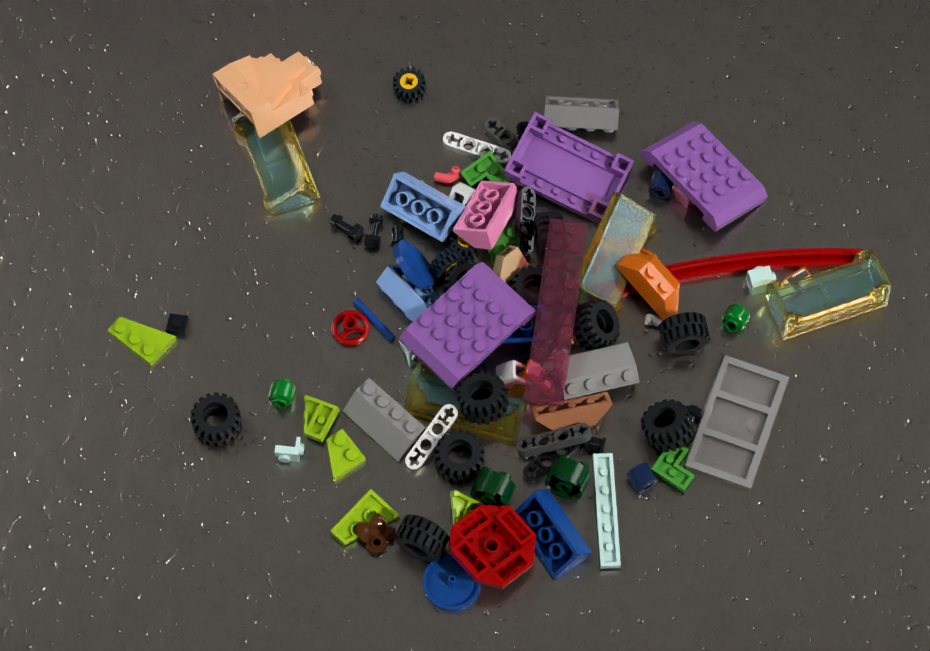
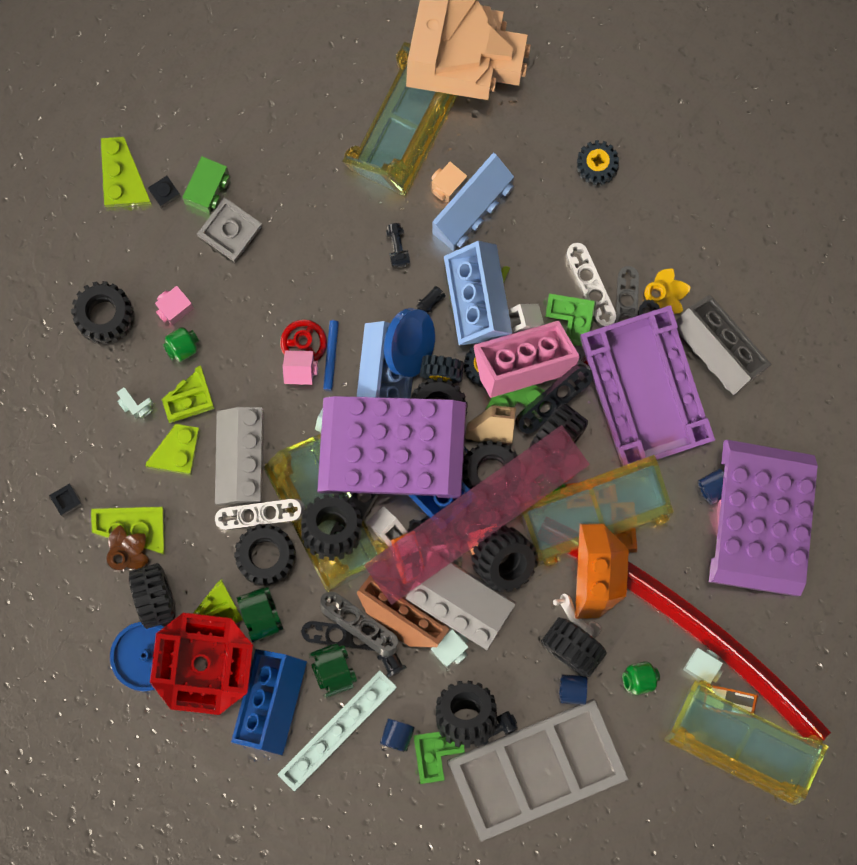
camera: 50 degrees right, 15 degrees up
black bar [364,213,383,248] -> none
coral arm [434,166,461,184] -> none
none -> black plate [49,483,83,517]
none -> bright pink brick [155,286,194,326]
none -> bright green brick [182,156,230,214]
none -> light grey plate [197,197,262,262]
none -> bright pink brick [283,350,318,385]
none -> light nougat brick [431,162,468,202]
none -> light aqua brick [431,629,468,668]
none -> light blue slope [432,152,514,251]
none -> dark blue piece [559,675,588,705]
none -> yellow plate [644,268,691,314]

